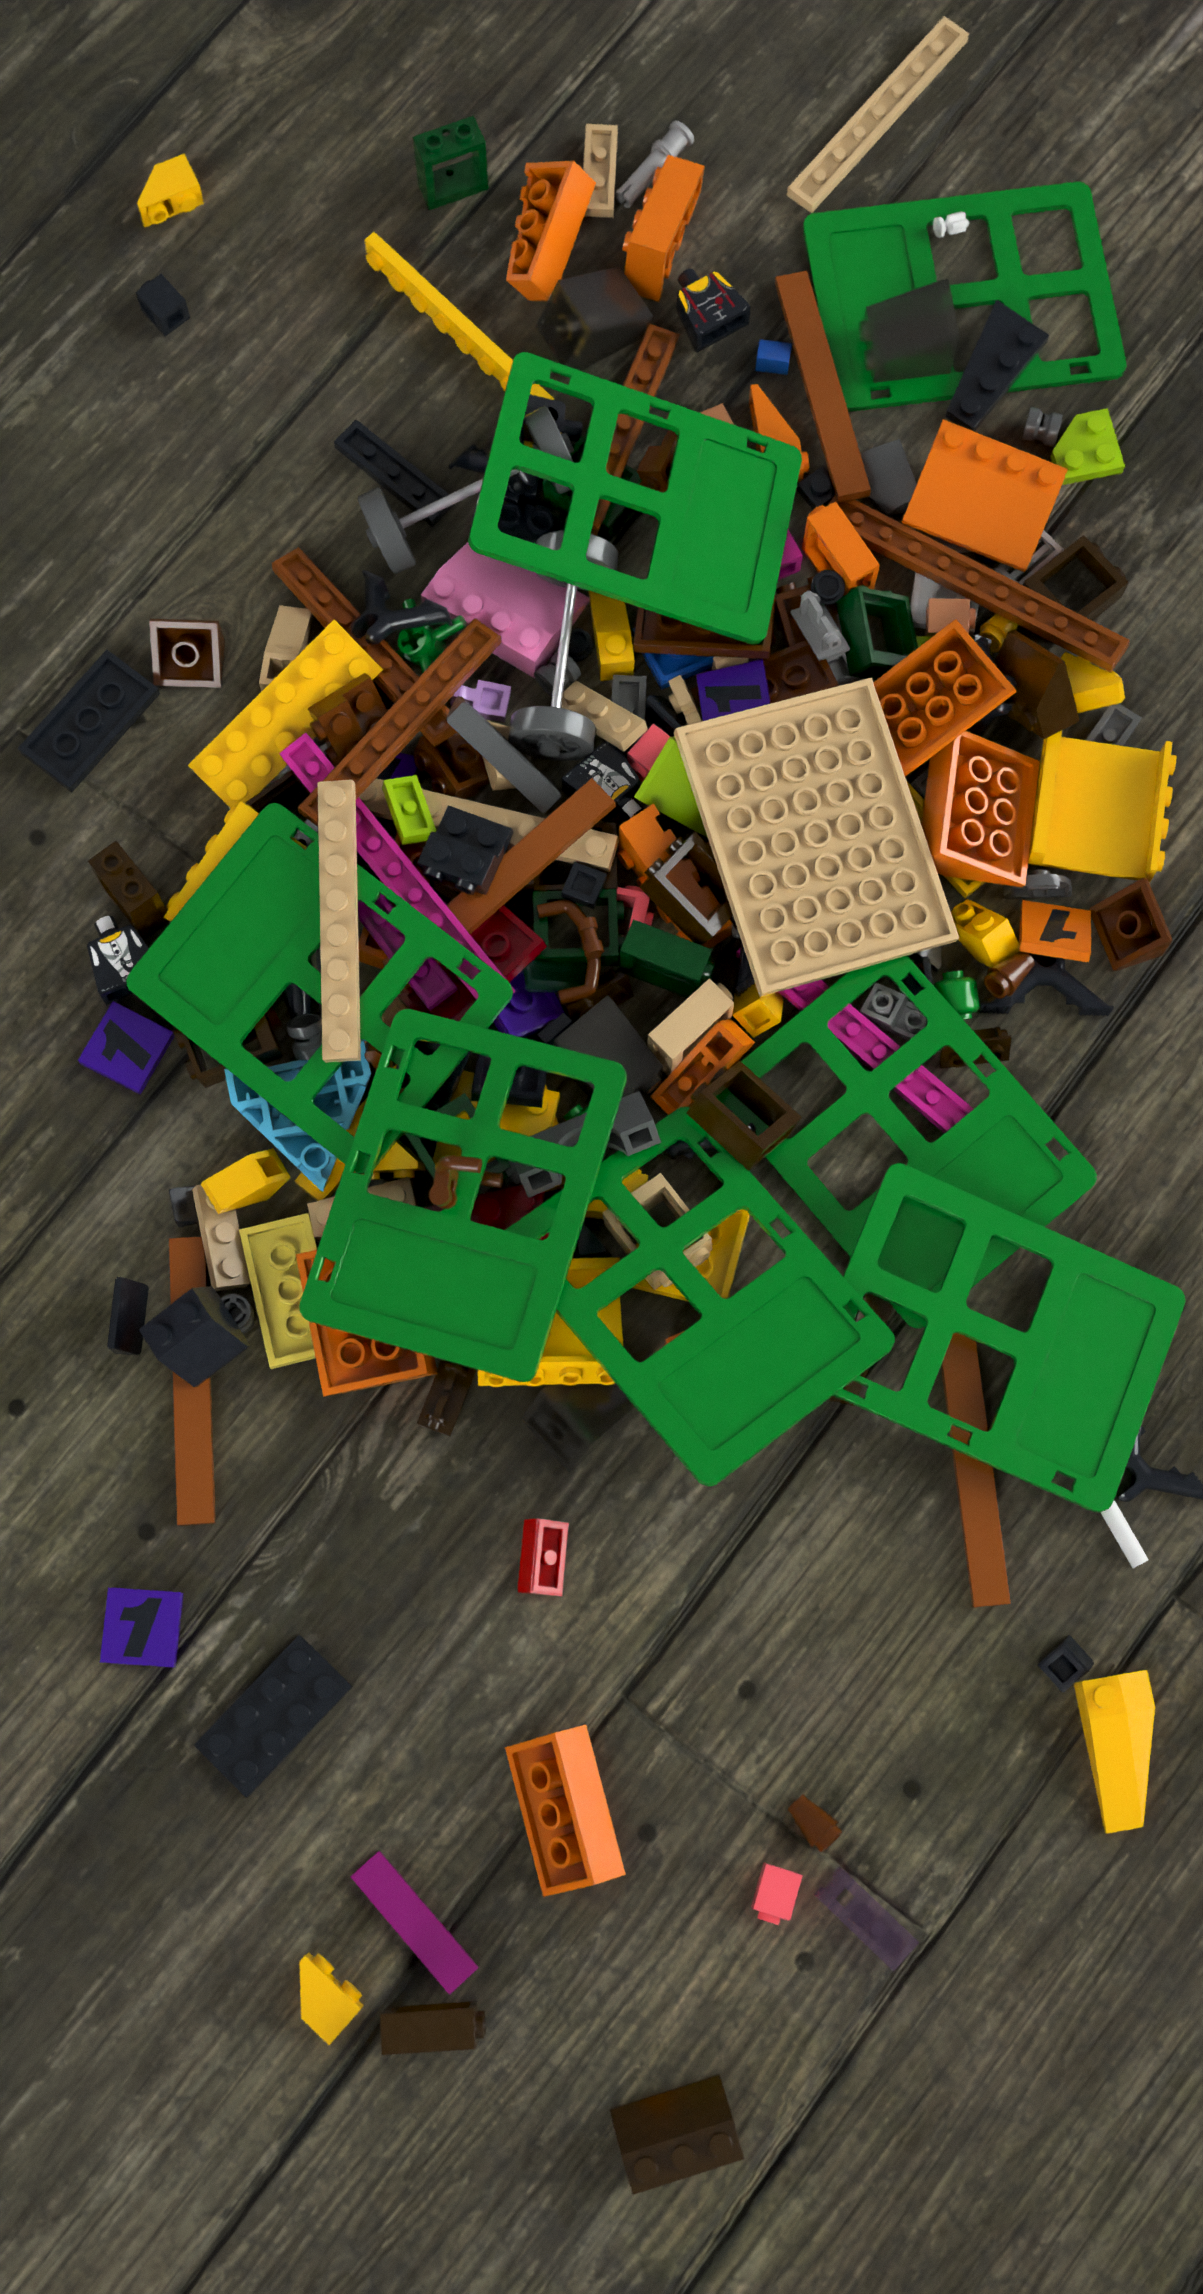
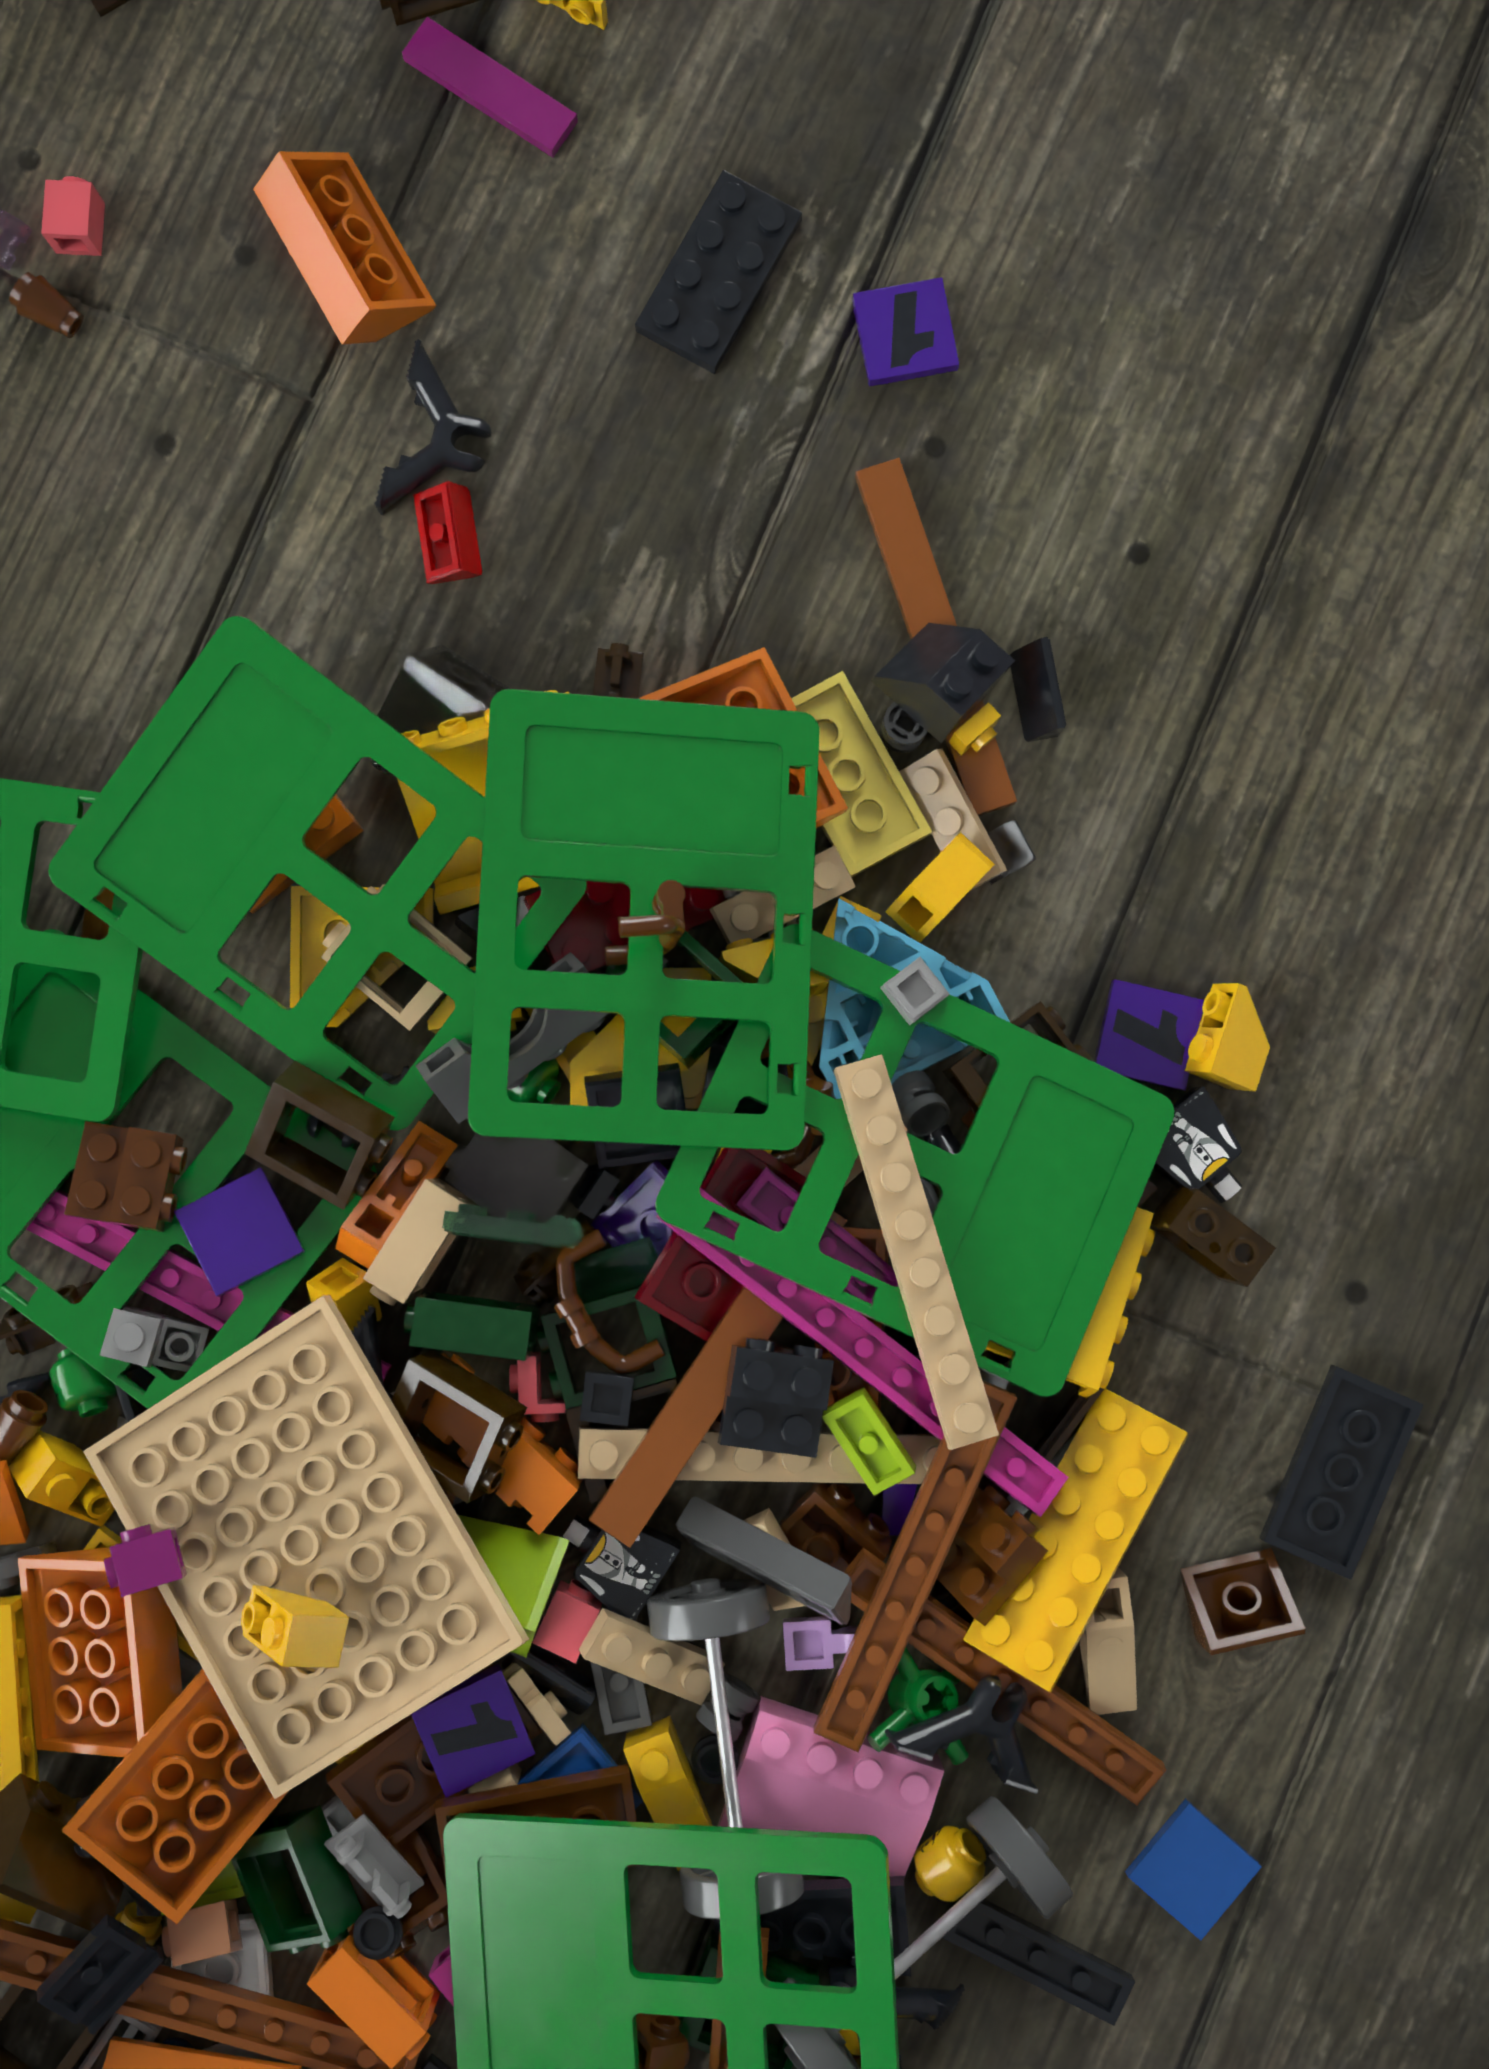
camera: 160 degrees right, 10 degrees up
none -> black plate [37,1914,163,2035]
none -> reddish brown plate [64,1121,188,1232]
none -> light grey plate [100,1308,165,1367]
none -> magenta brick [104,1524,187,1597]
none -> dark purple tile [174,1167,305,1297]
none -> yellow slope [241,1585,349,1668]
none -> black piece [374,339,492,515]
none -> clear green hinge [442,1204,584,1249]
none -> light grey tile [880,957,950,1025]
none -> yellow head [914,1825,986,1902]
none -> yellow plate [949,702,1001,756]
none -> blue tile [1125,1798,1262,1941]
none -> yellow slope [1185,983,1270,1092]

